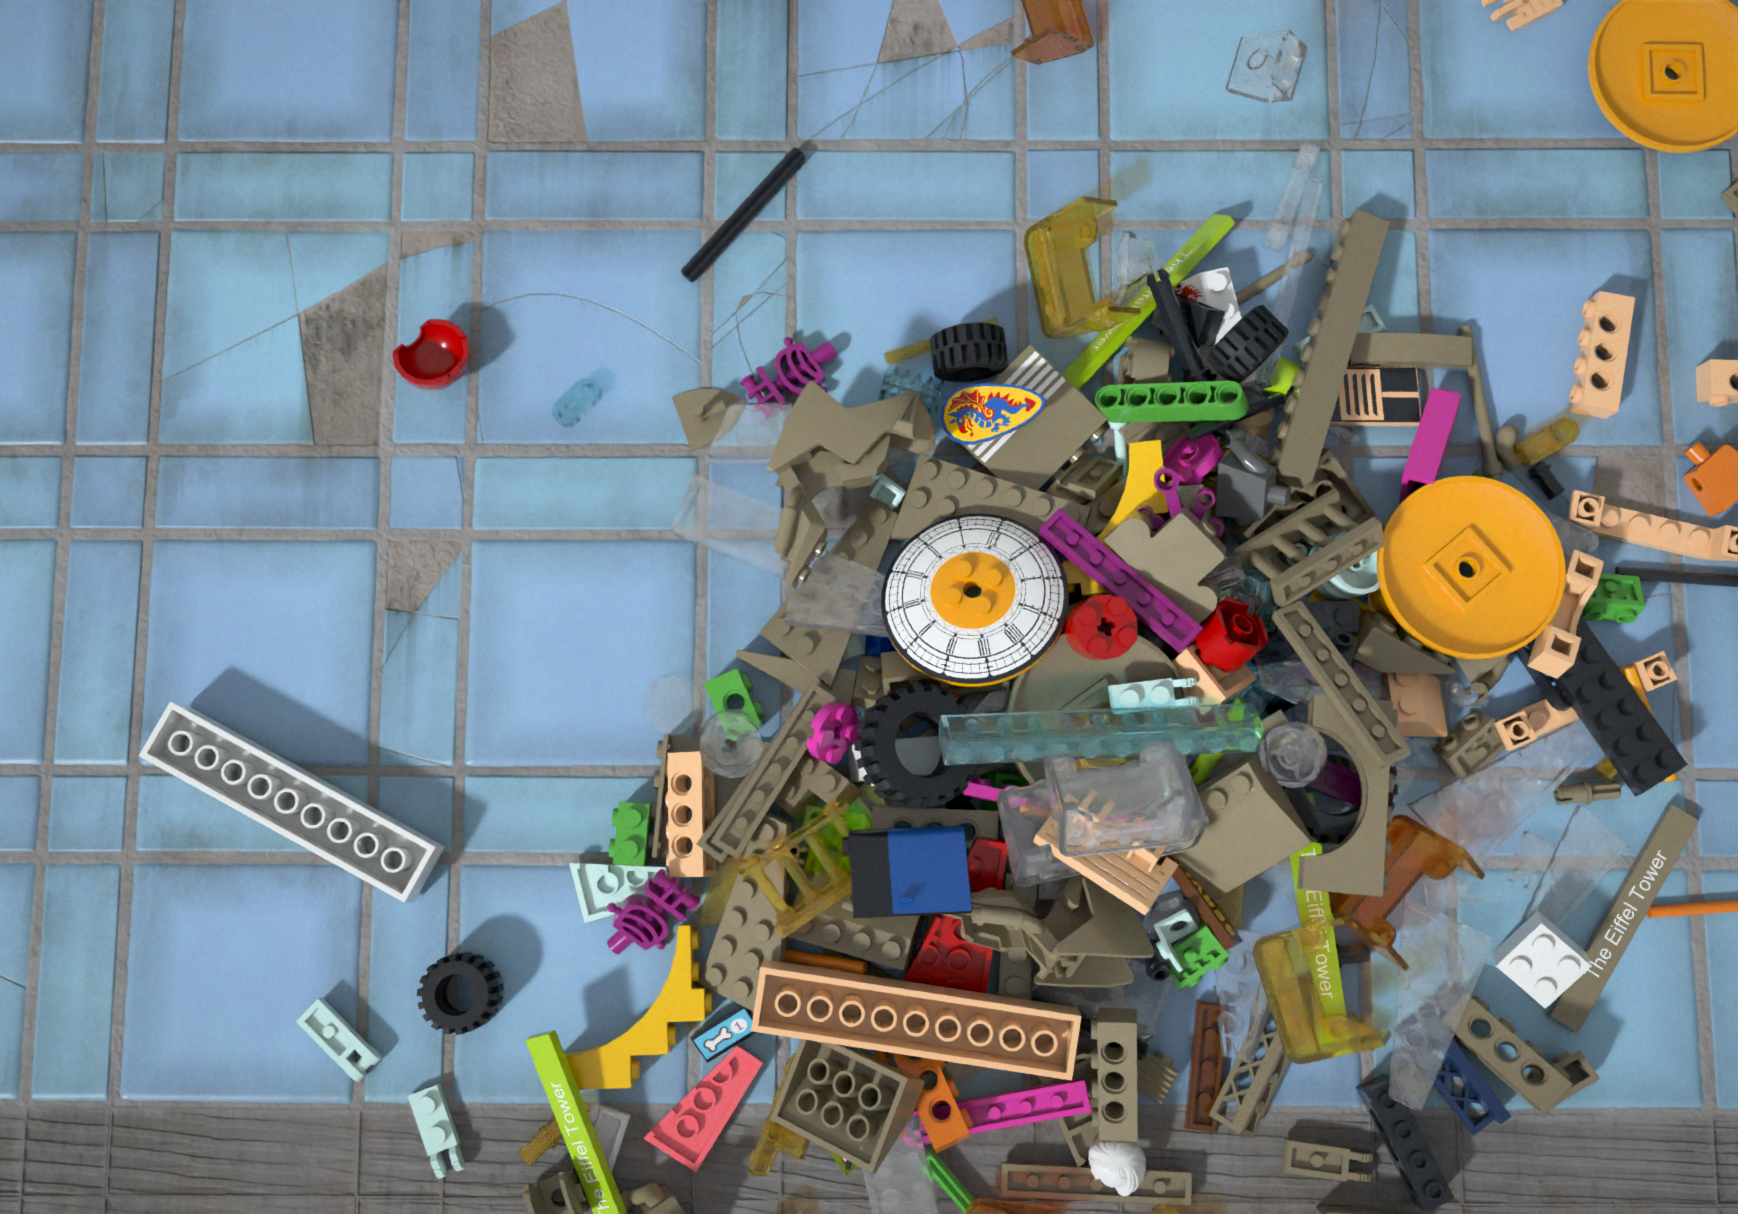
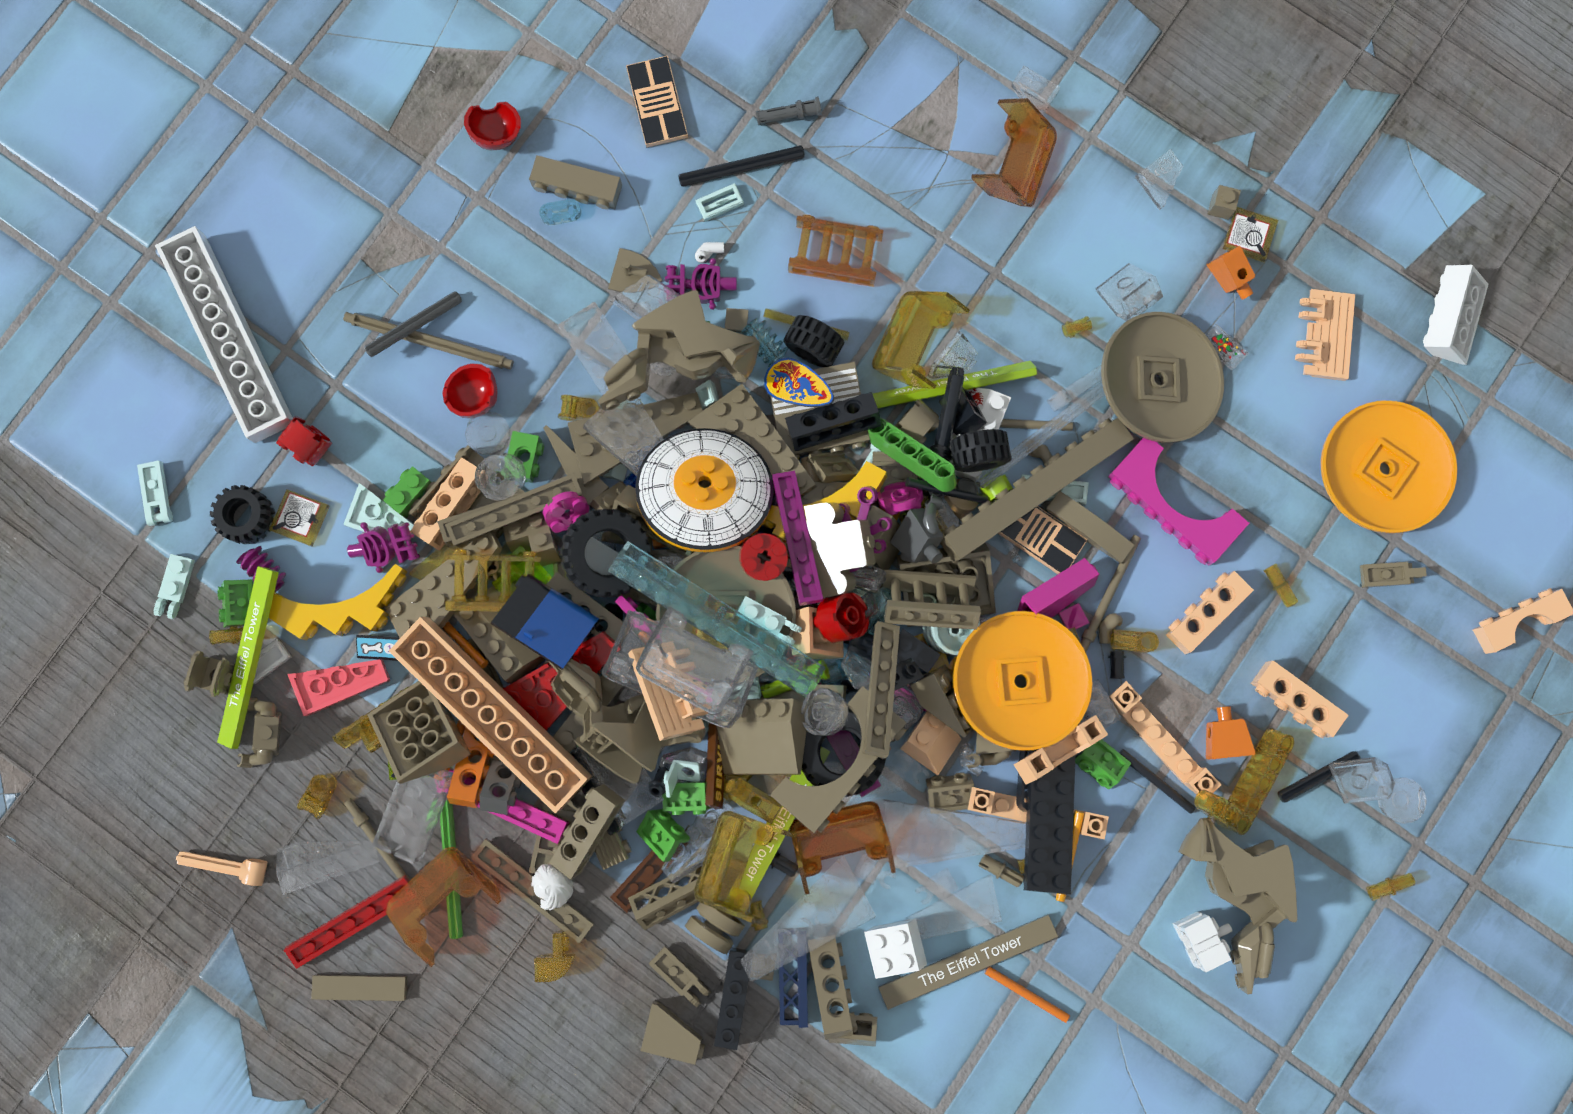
camera: 30 degrees right, 0 degrees up
none -> bright green bracket [218,579,253,628]
none -> magenta piece [236,546,286,593]
none -> tile [269,489,330,547]
none -> red brick [276,416,333,467]
none -> dark tan piece [343,312,514,370]
none -> dark grey axle [364,291,462,357]
none -> red cylinder [442,364,497,419]
none -> dark grey brick [480,759,522,815]
none -> dark tan brick [529,155,622,209]
none -> clear yellow piece [558,395,602,421]
none -> black tile [626,56,688,148]
none -> bright green bracket [636,809,690,862]
none -> dark tan wheel [685,897,745,955]
none -> light aqua tile [695,183,744,222]
none -> white arm [695,242,724,263]
none -> dark tan tile [725,308,749,333]
none -> clear yellow torso [725,778,782,824]
none -> dark grey pin [756,96,822,125]
none -> black brick [785,392,881,452]
none -> clear orange fence [788,215,884,287]
none -> dark tan arm [1025,442,1052,466]
none -> dark pink tile [1058,603,1089,632]
none -> clear yellow pin [1062,316,1092,338]
none -> dark tan dish [1101,312,1224,443]
none -> dark pink arch [1108,438,1249,566]
none -> clear tile [1206,324,1249,370]
none -> clear yellow axle [1263,564,1298,608]

